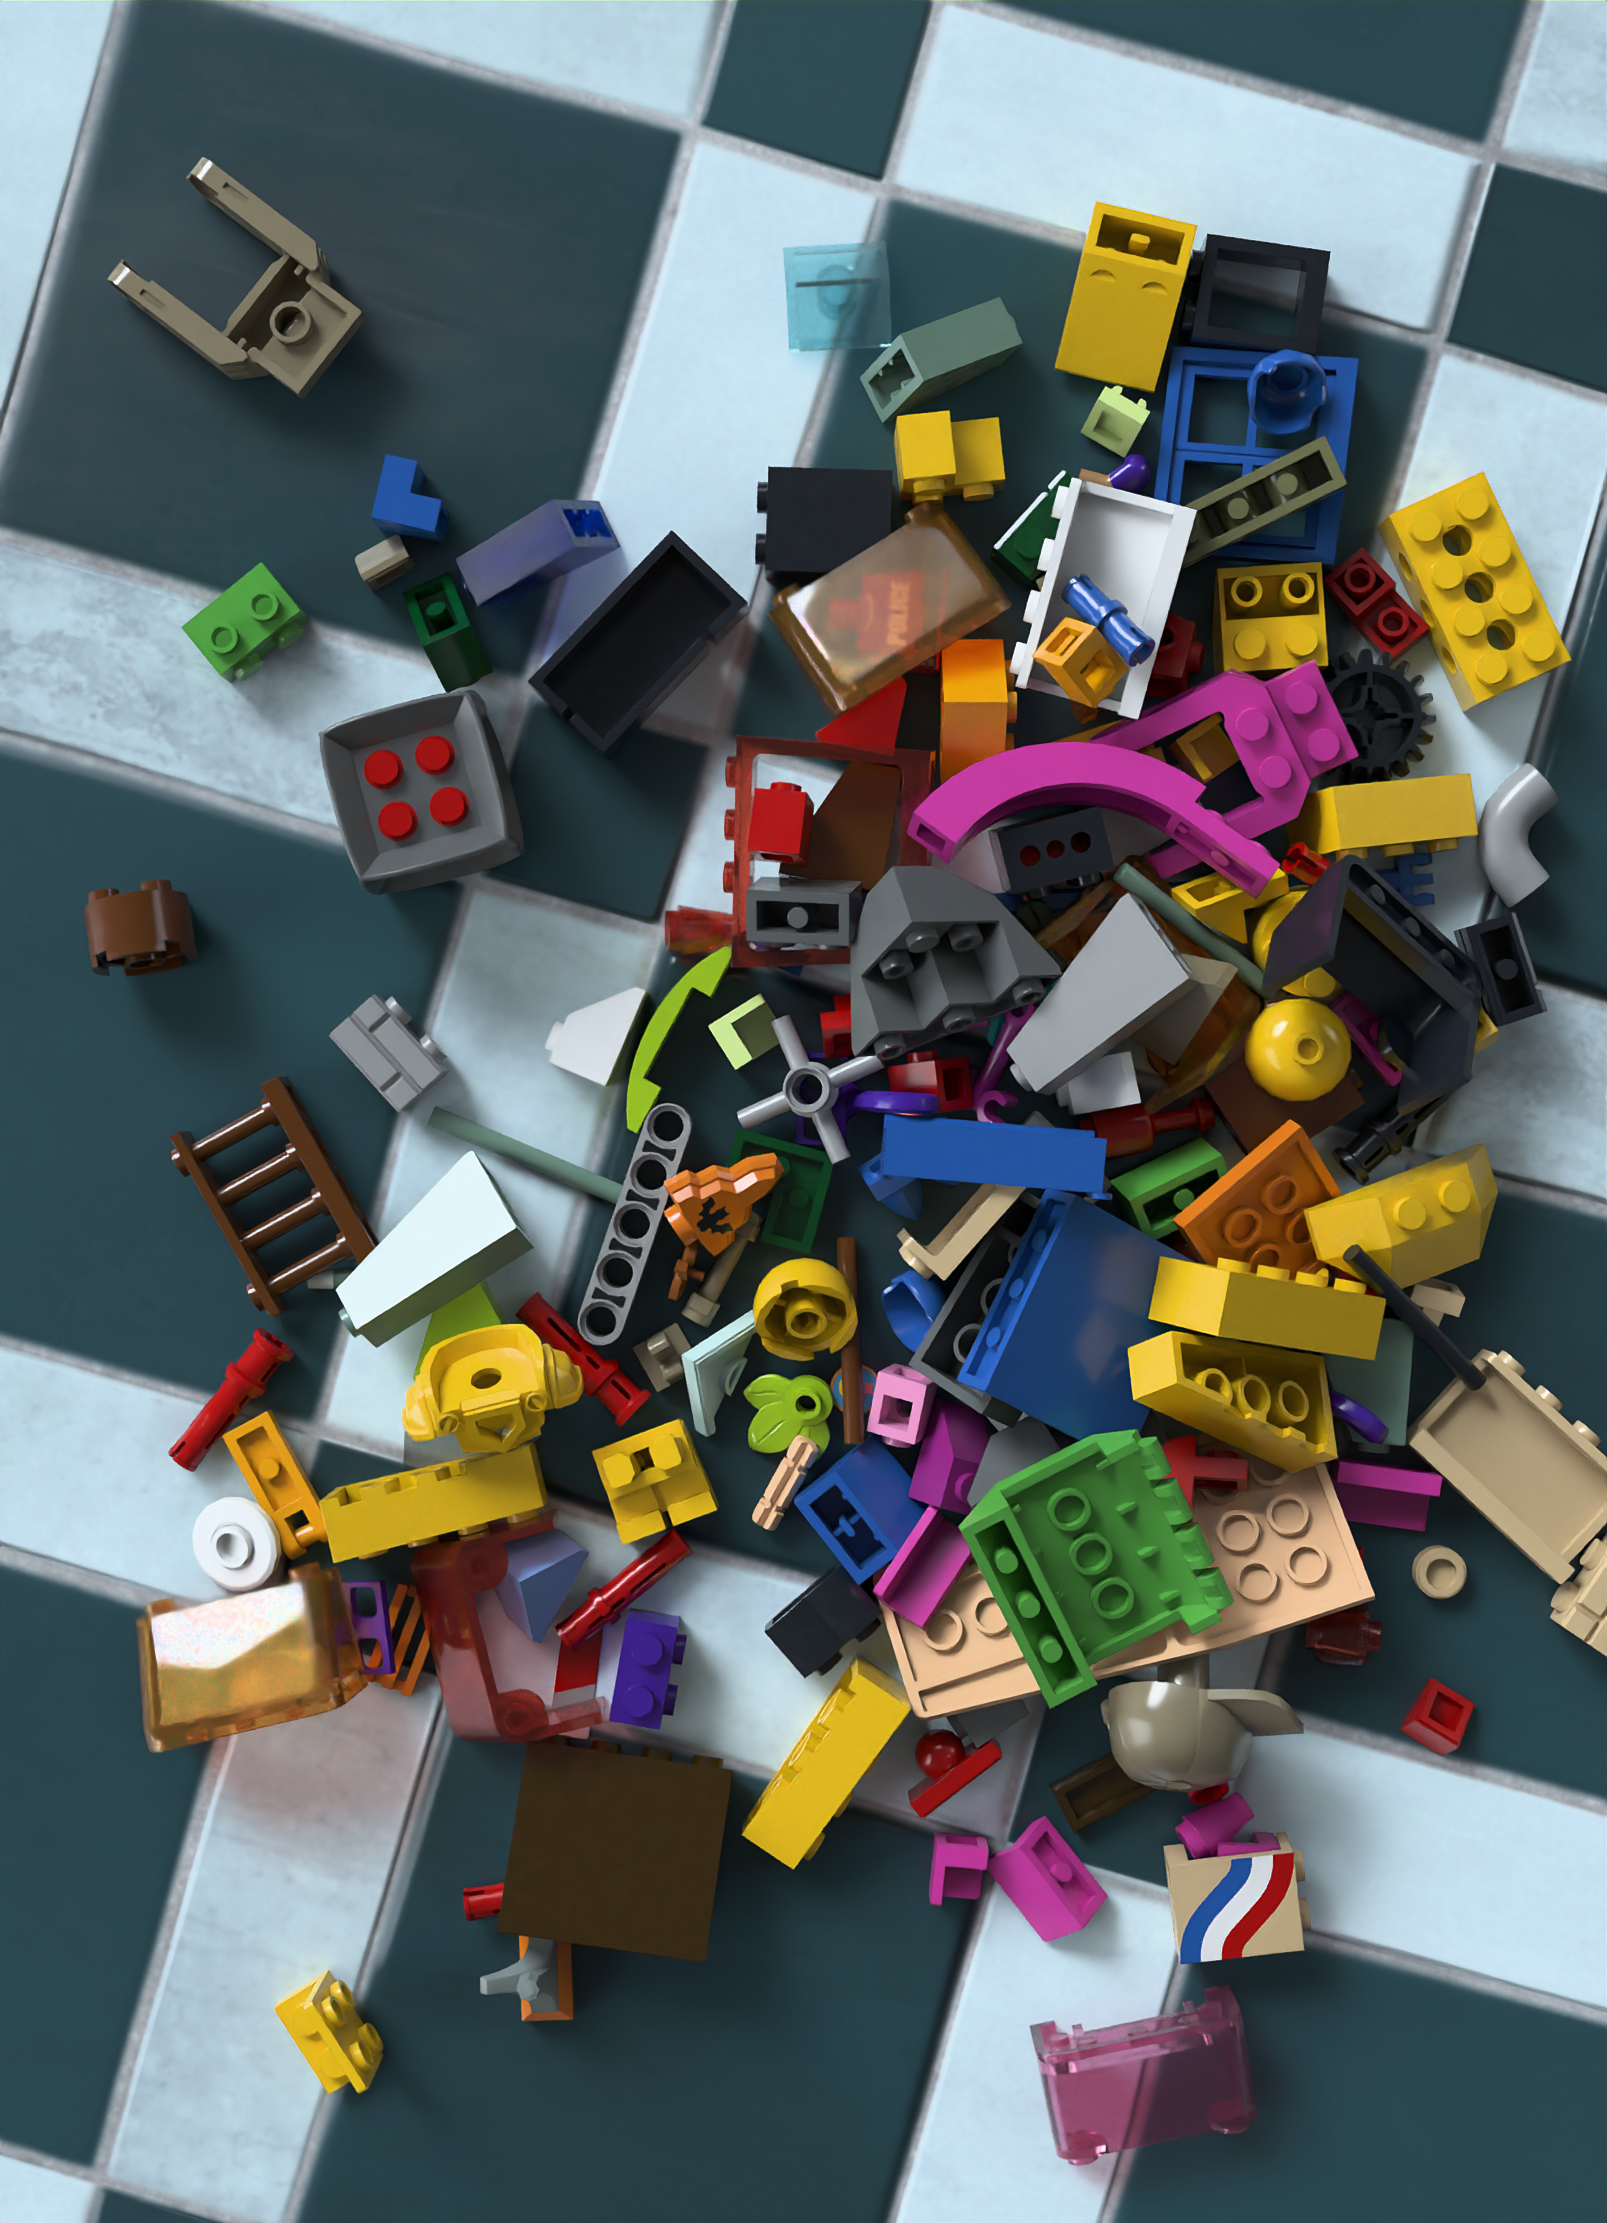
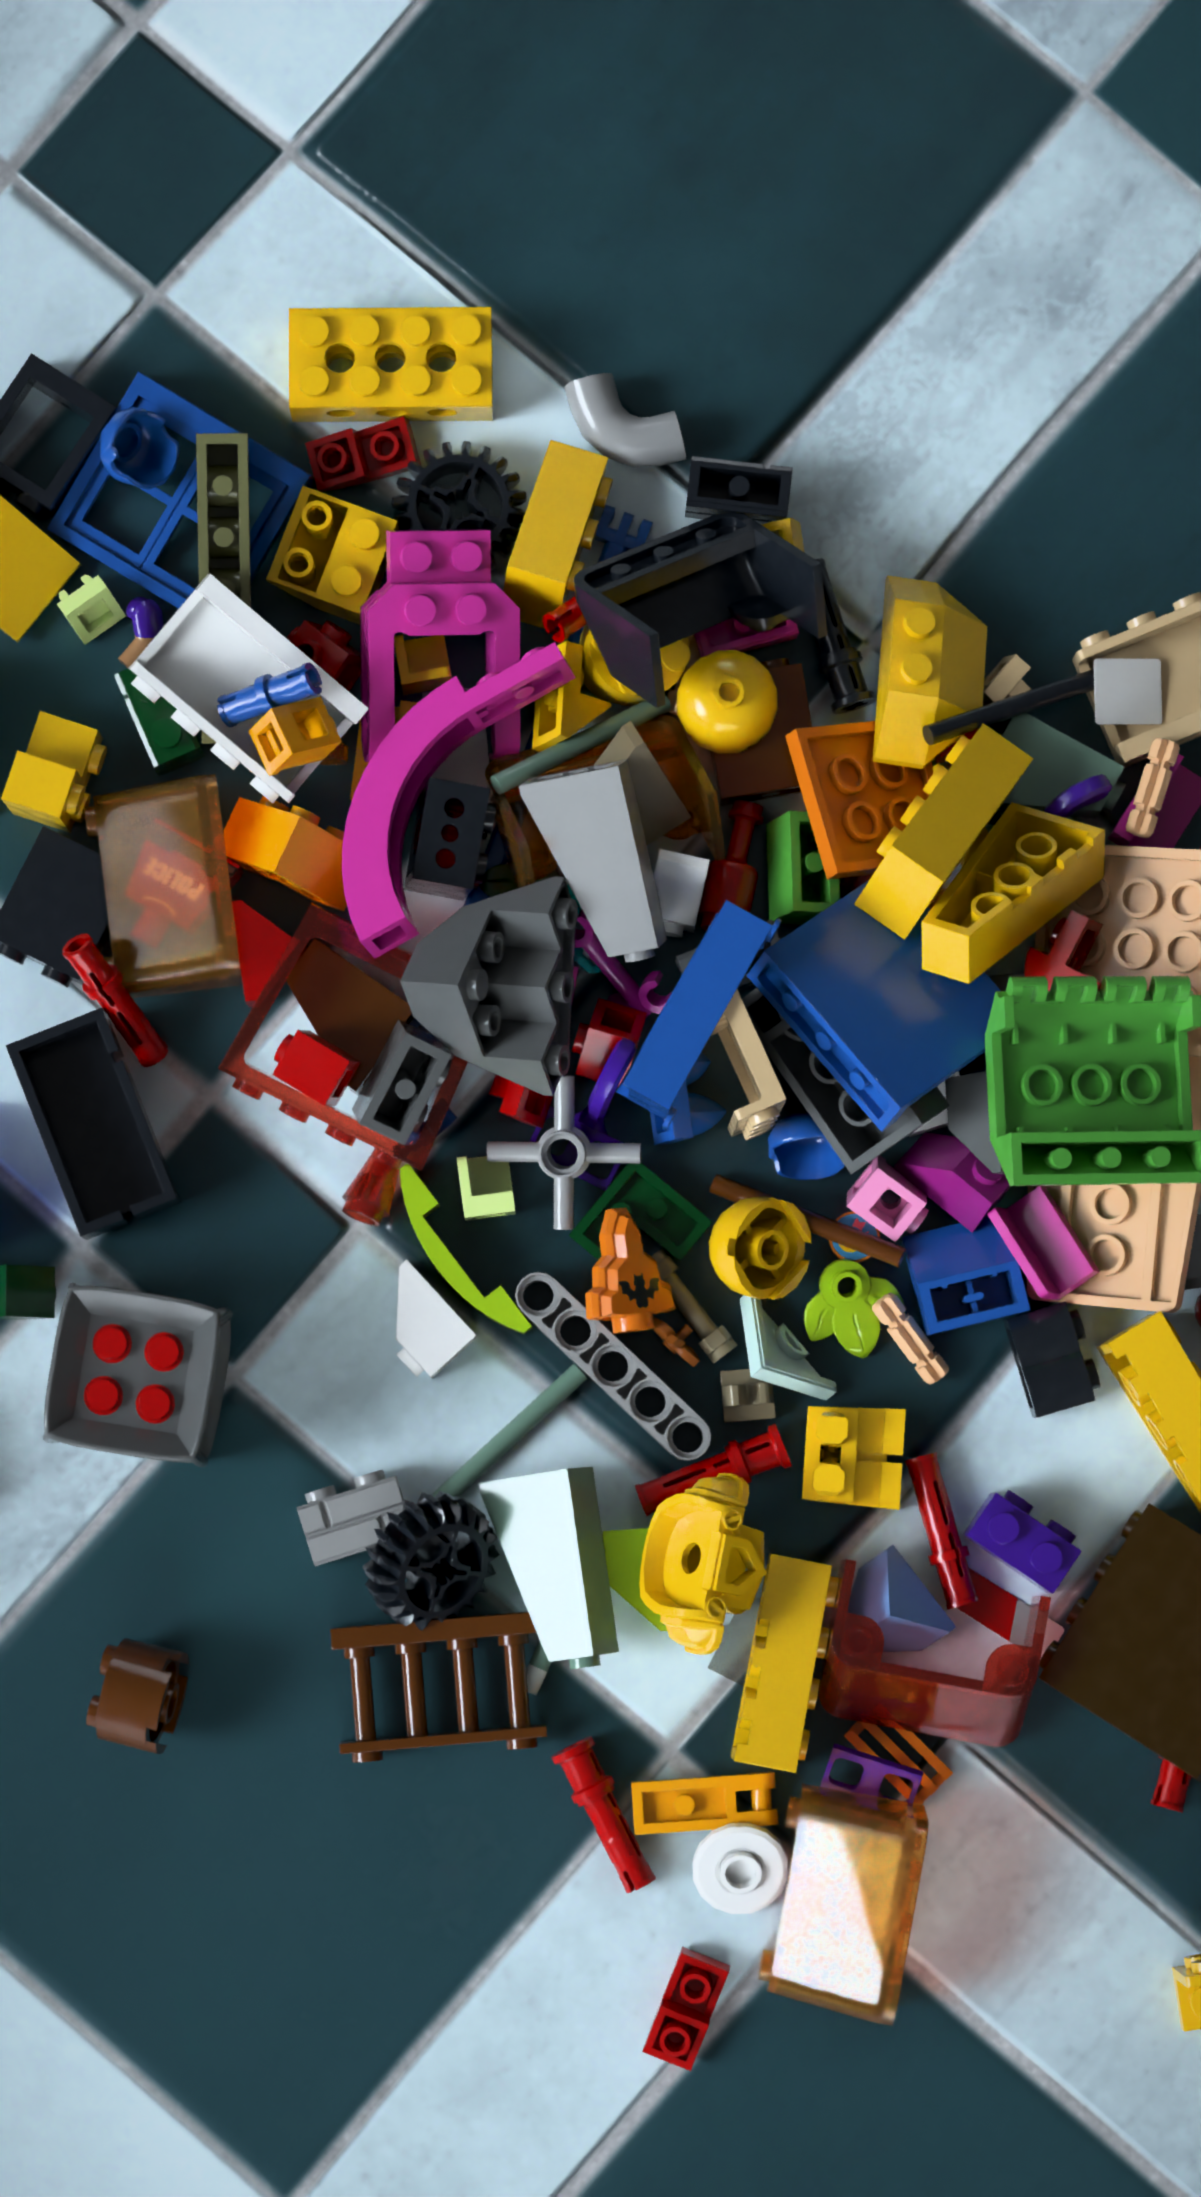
camera: 75 degrees left, 5 degrees down
none -> red pin [62,933,169,1067]
none -> black gear [362,1491,500,1631]
none -> red slope [642,1946,730,2071]
none -> white sticker [1094,658,1162,725]
none -> light nougat axle [1126,738,1180,838]

